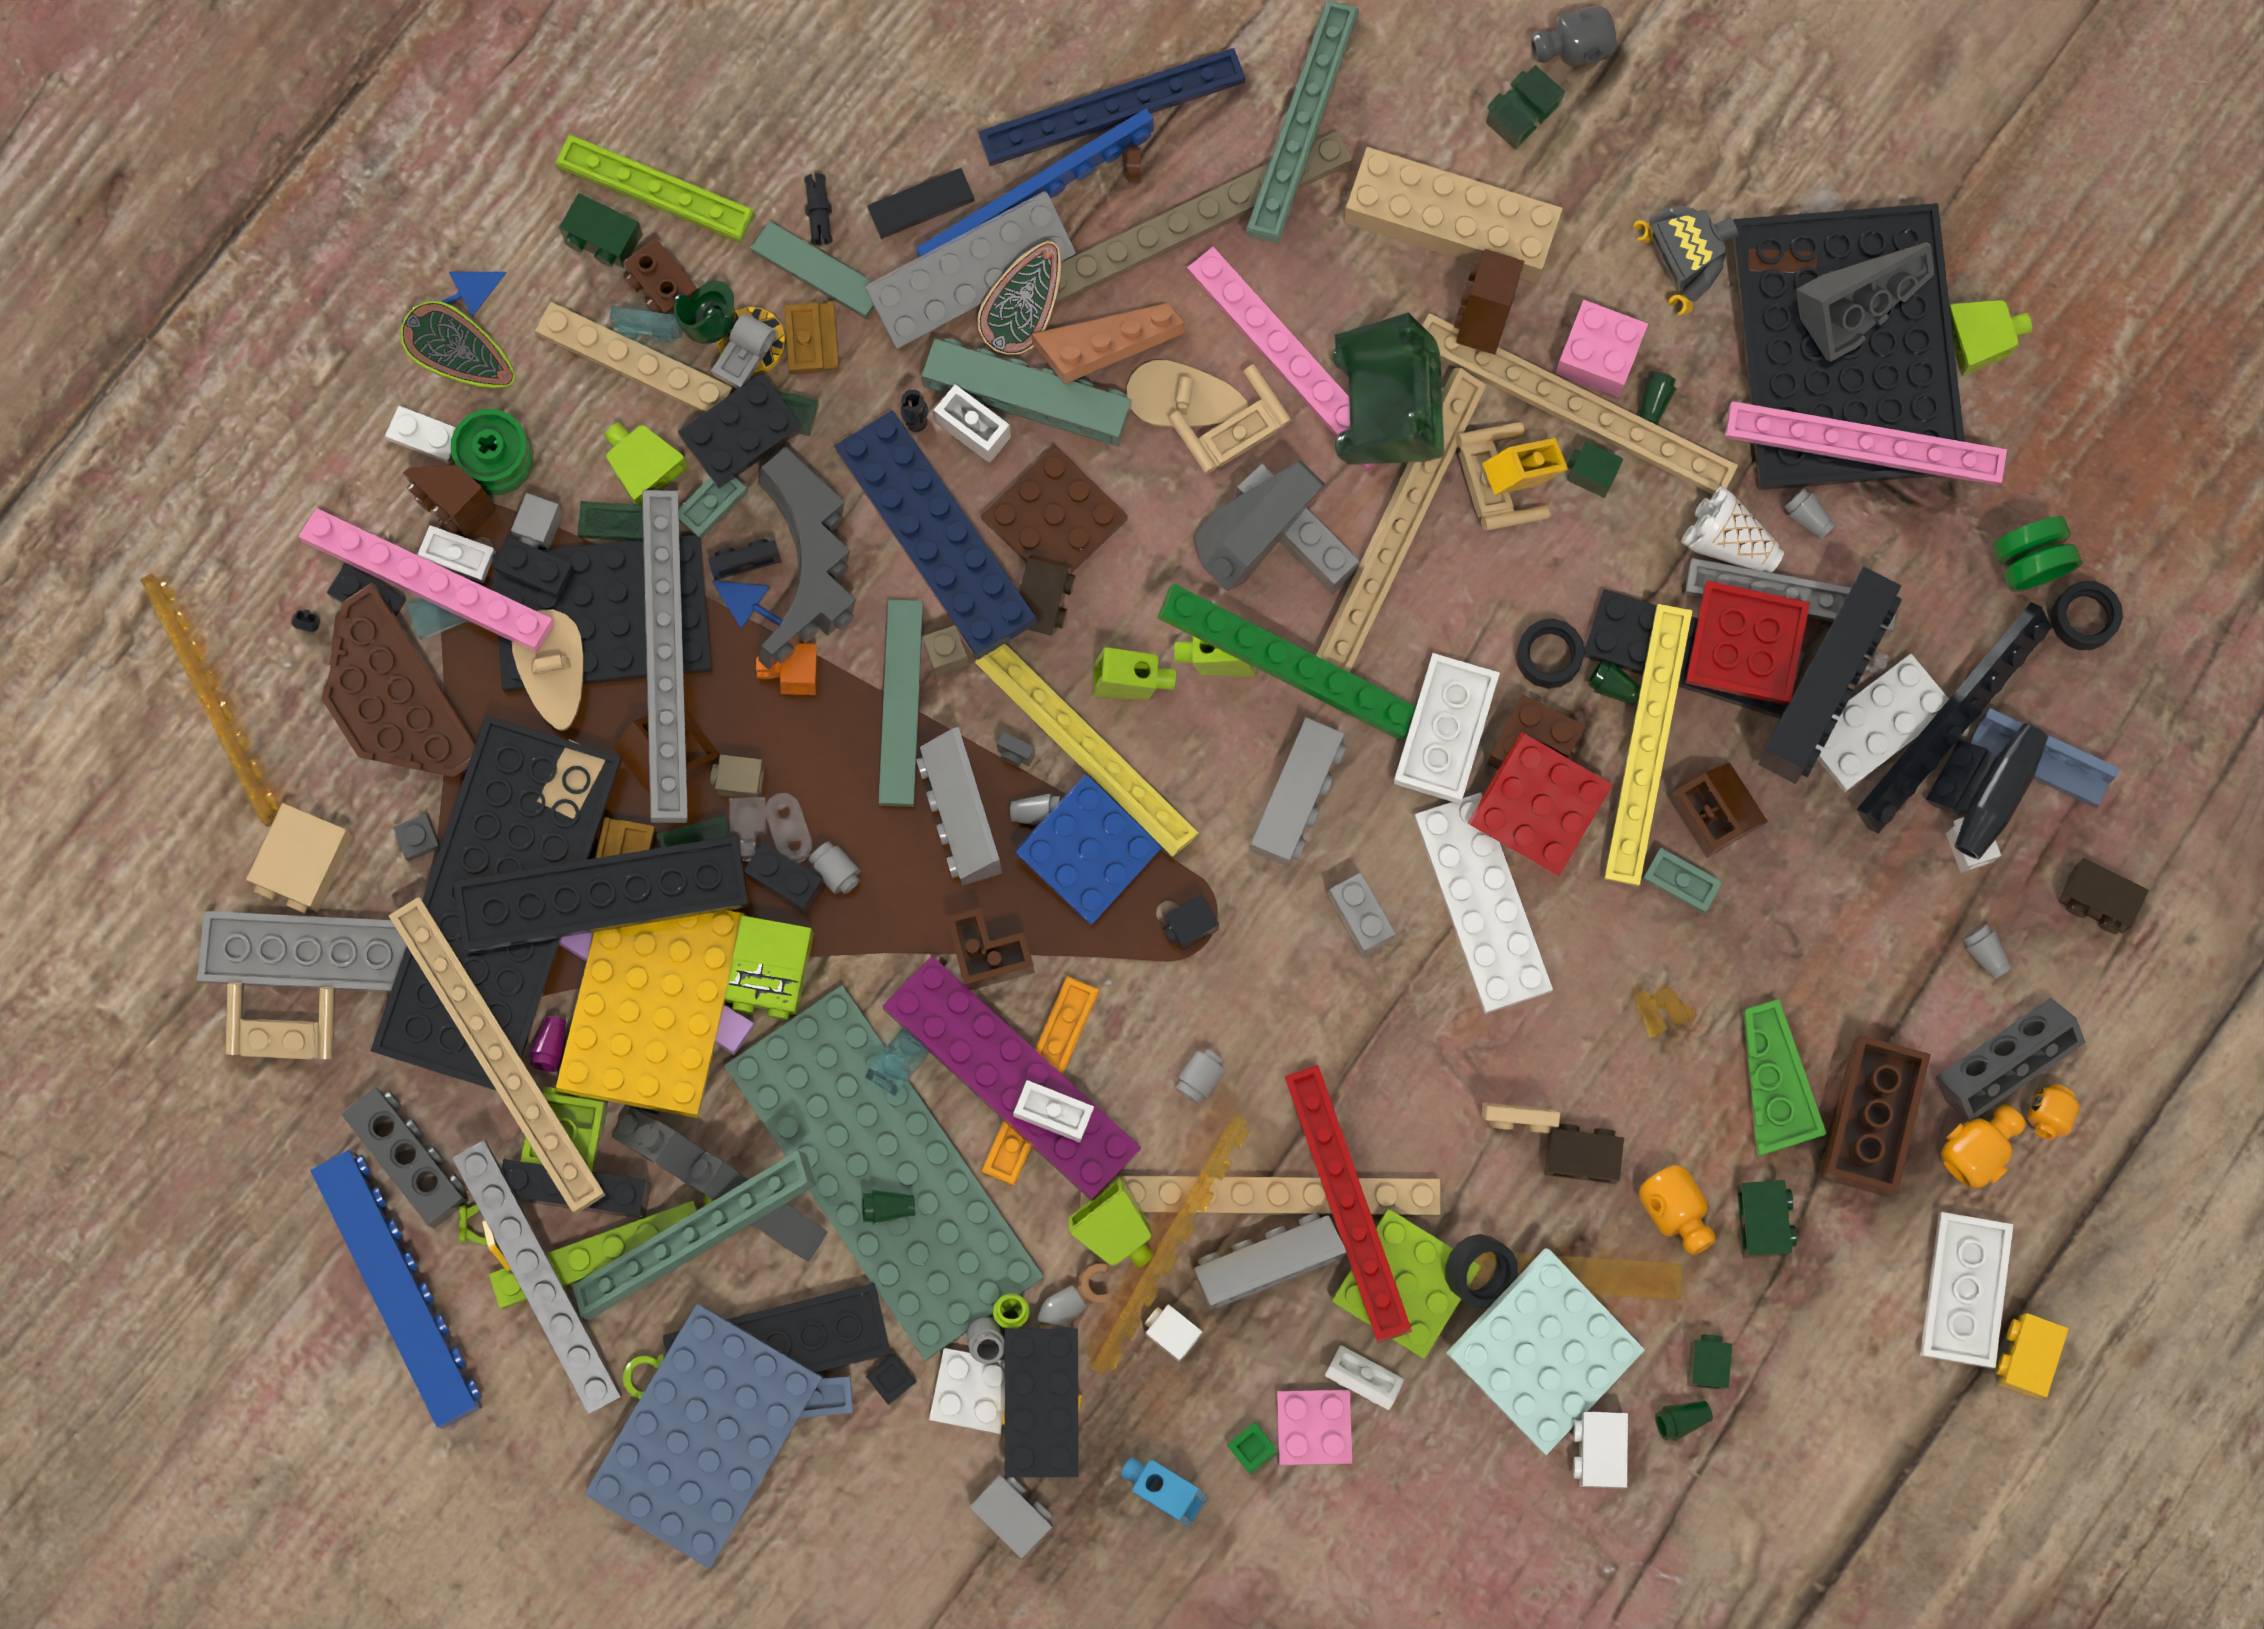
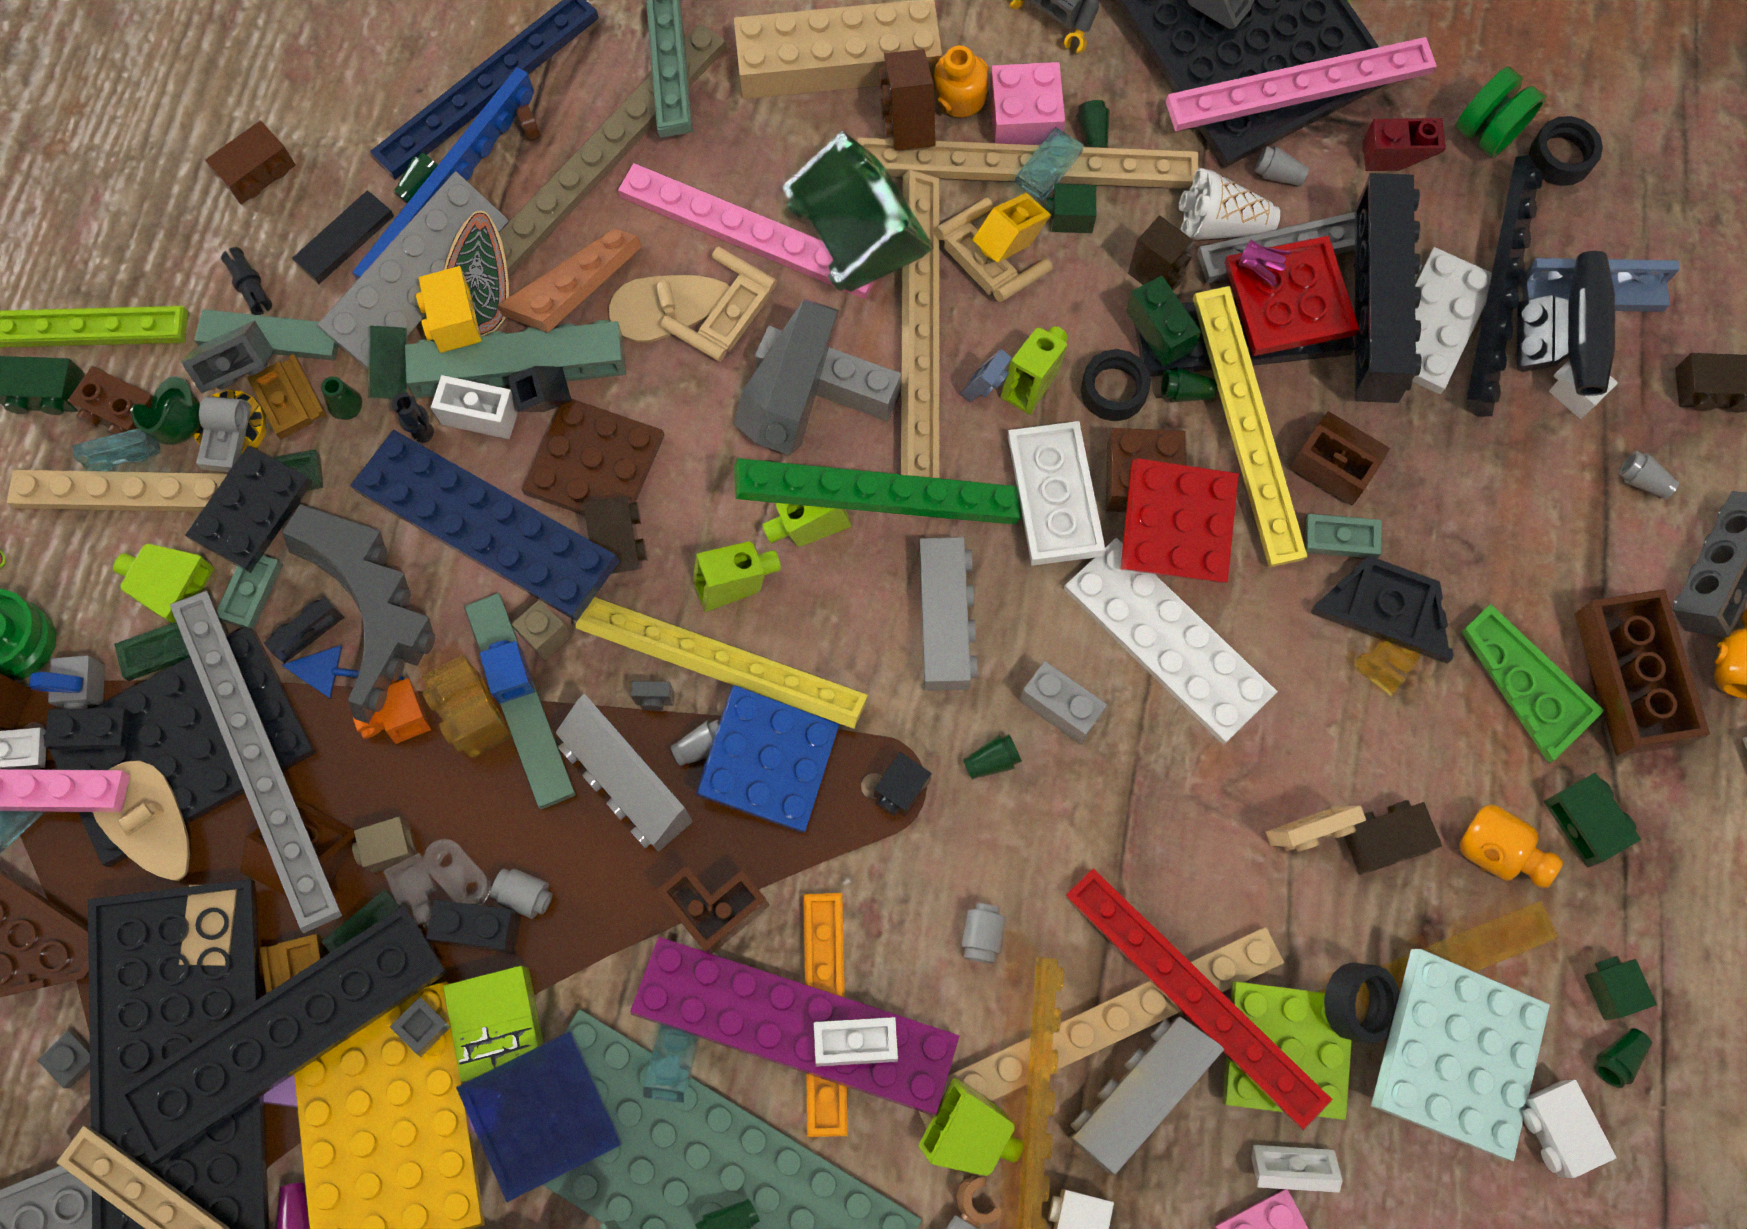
camera: 25 degrees left, 5 degrees down
none -> blue tile [29,672,84,693]
none -> dark grey brick [181,320,274,394]
none -> reddish brown brick [205,120,296,205]
none -> dark green cone [321,376,362,420]
none -> clear green plate [368,325,407,400]
none -> dark grey plate [390,997,450,1057]
none -> dark green cone [393,152,438,203]
none -> yellow brick [416,266,482,353]
none -> clear yellow brick [421,654,512,758]
none -> clear blue plate [456,1030,622,1202]
none -> blue brick [479,640,535,704]
none -> black brick [508,366,572,412]
none -> light orange piece [933,45,989,118]
none -> sand blue plate [960,349,1012,403]
none -> dark green cone [963,734,1022,780]
none -> lime torso [1000,326,1068,415]
none -> clear light blue plate [1015,127,1084,201]
none -> dark green brick [1126,275,1201,367]
none -> dark brown brick [1128,215,1193,291]
none -> flat silver piece [1235,239,1292,286]
none -> black wing [1311,556,1454,664]
none -> dark red slope [1362,118,1446,171]

